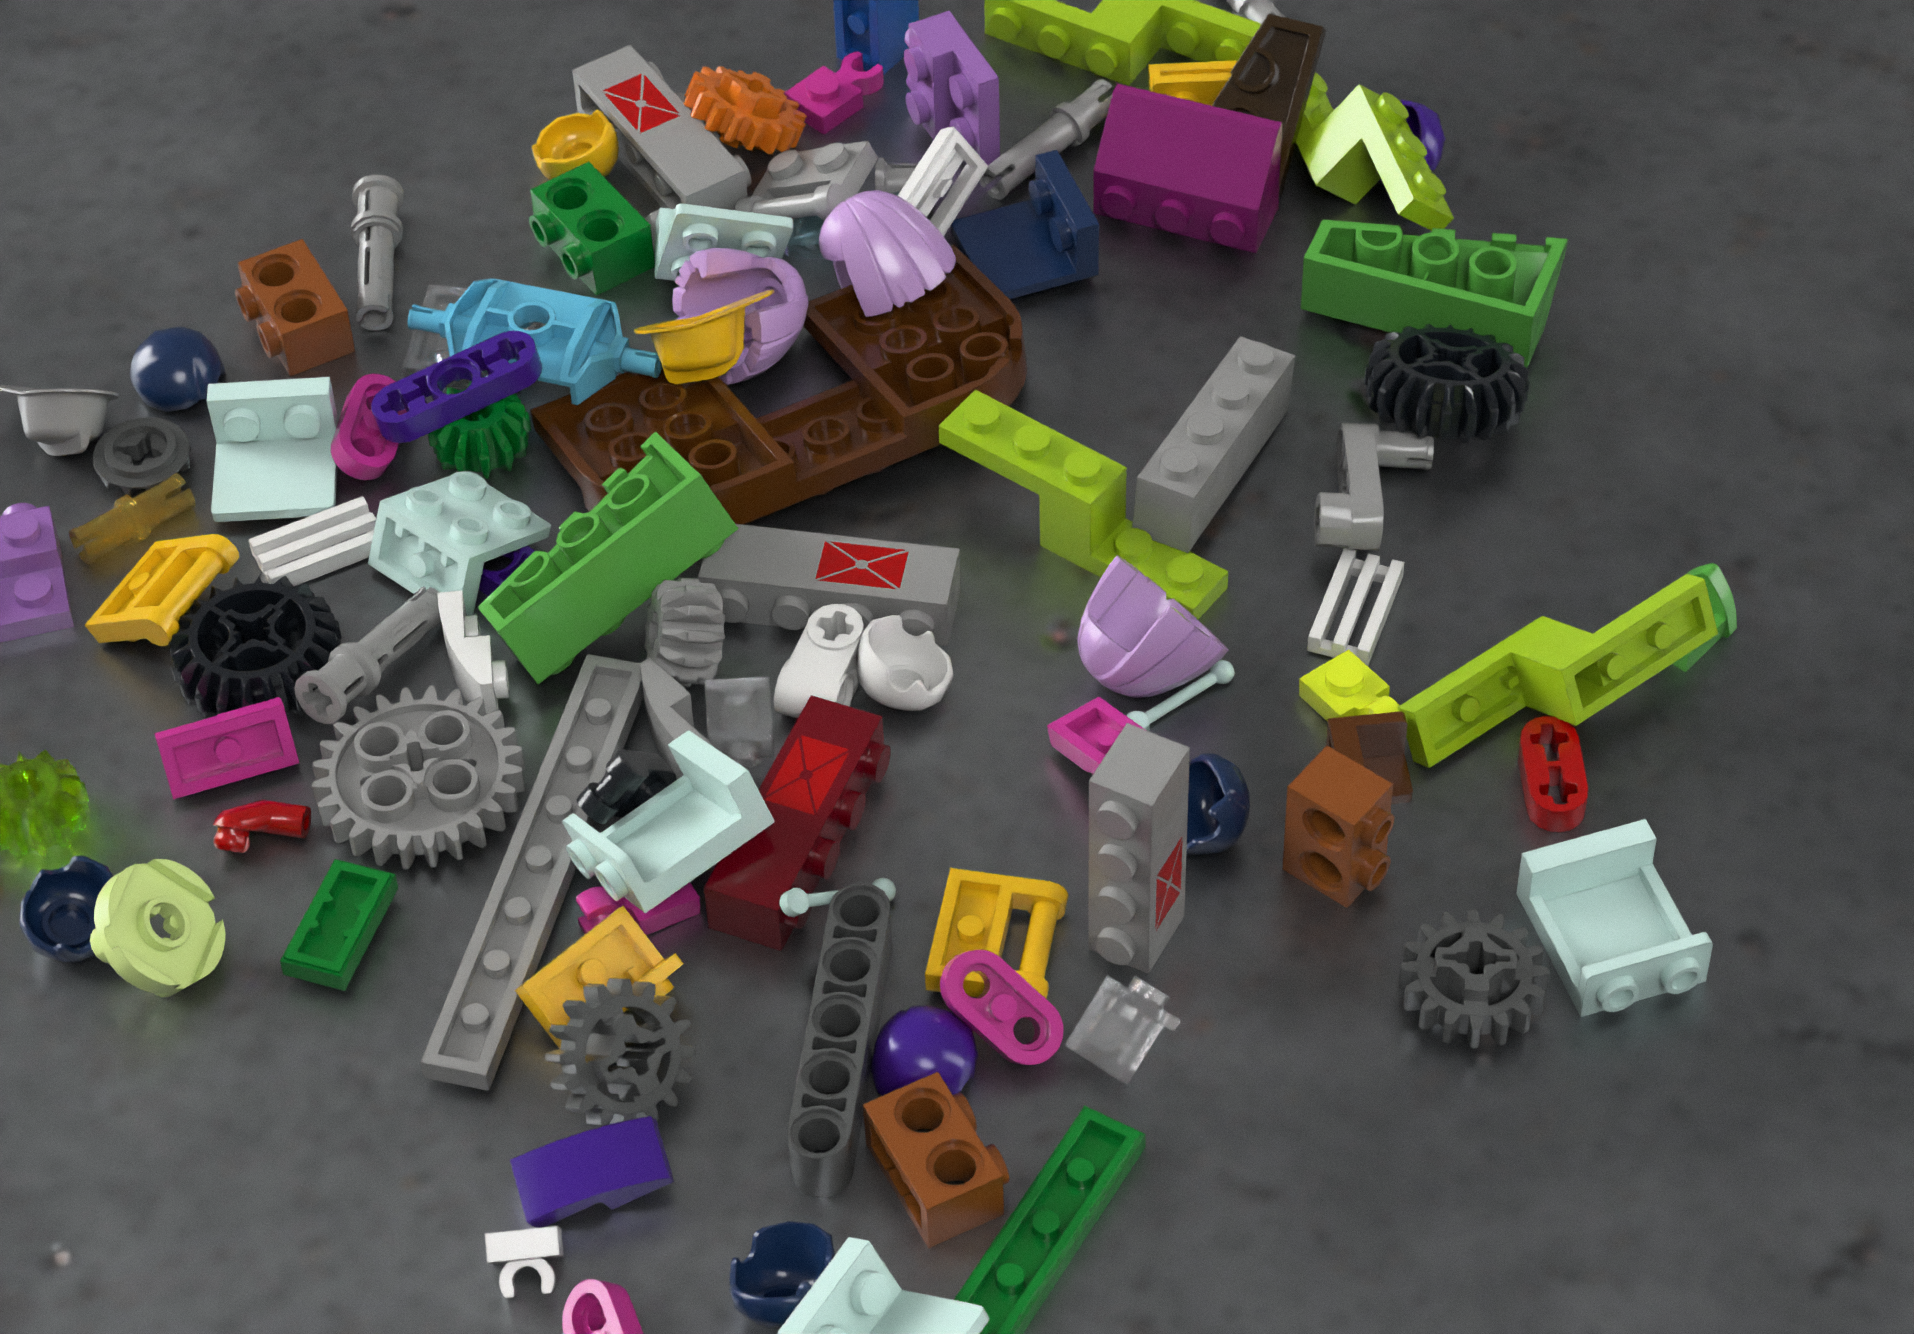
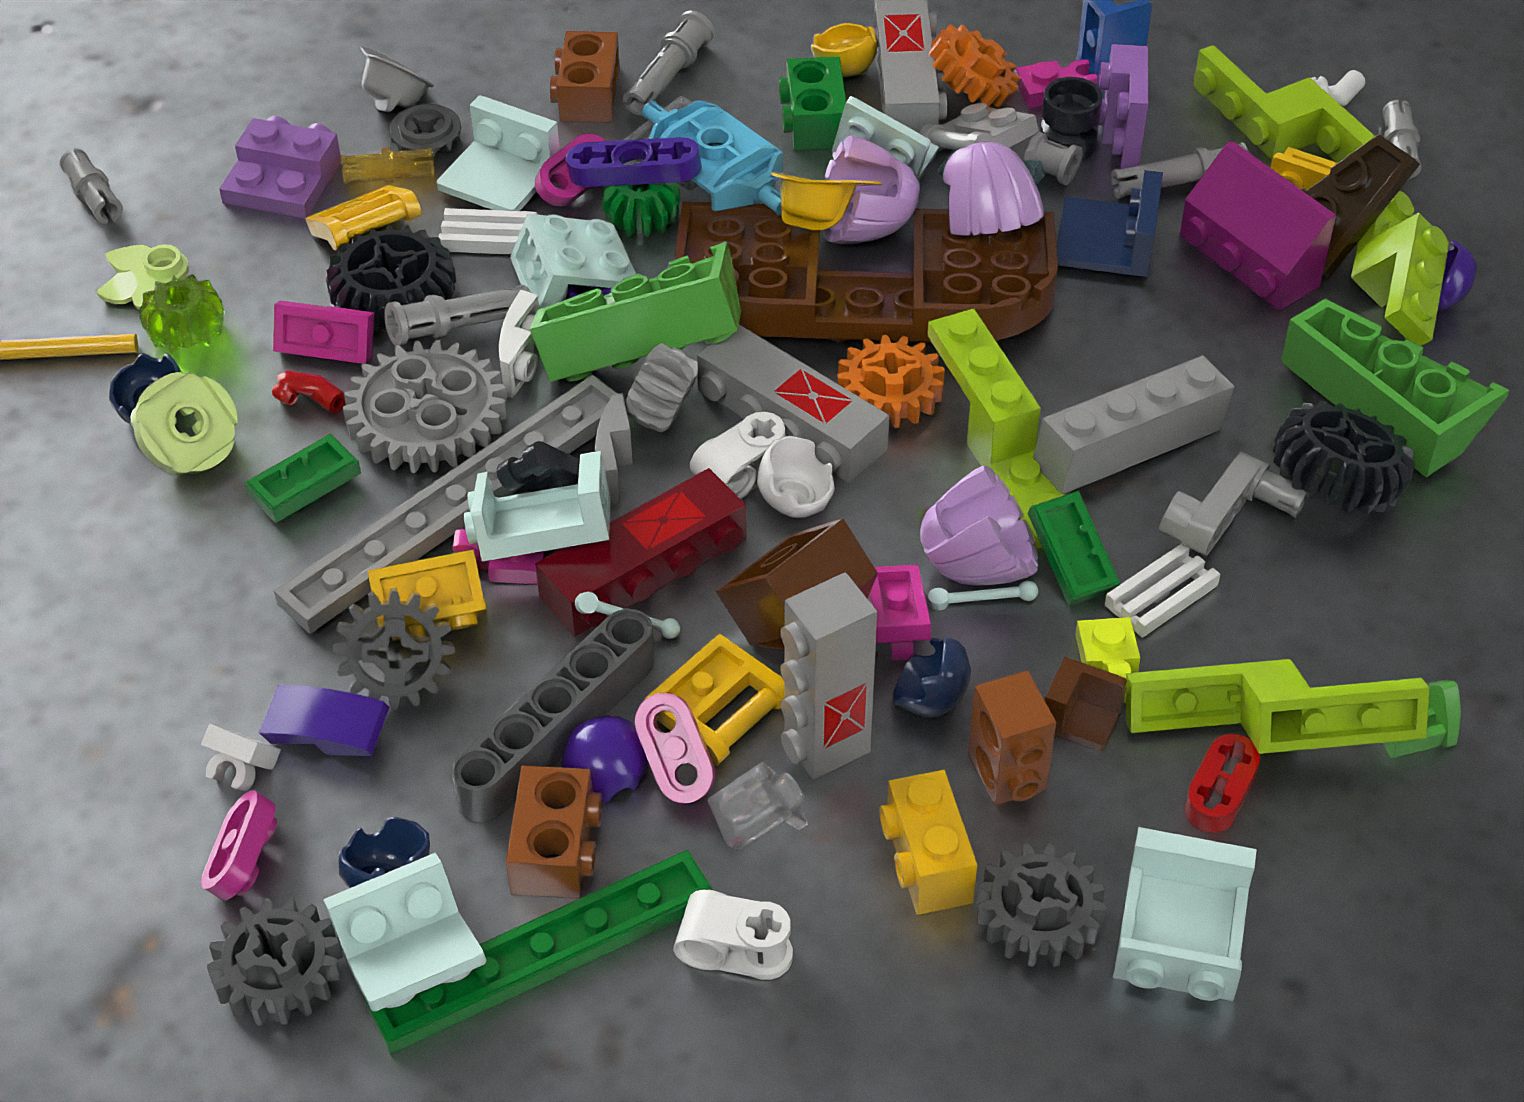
camera: 30 degrees right, 0 degrees up
dark blue hair [130,326,226,413] -> none
clear bracket [705,676,774,768] -> none
white tile [898,126,988,237] -> none
none -> white piece [673,890,793,980]
none -> reddish brown piece [715,518,878,661]
none -> orange gear [837,335,945,428]
none -> yellow brick [879,770,978,915]
none -> green plate [1027,491,1121,606]
none -> black wheel [1040,77,1103,162]

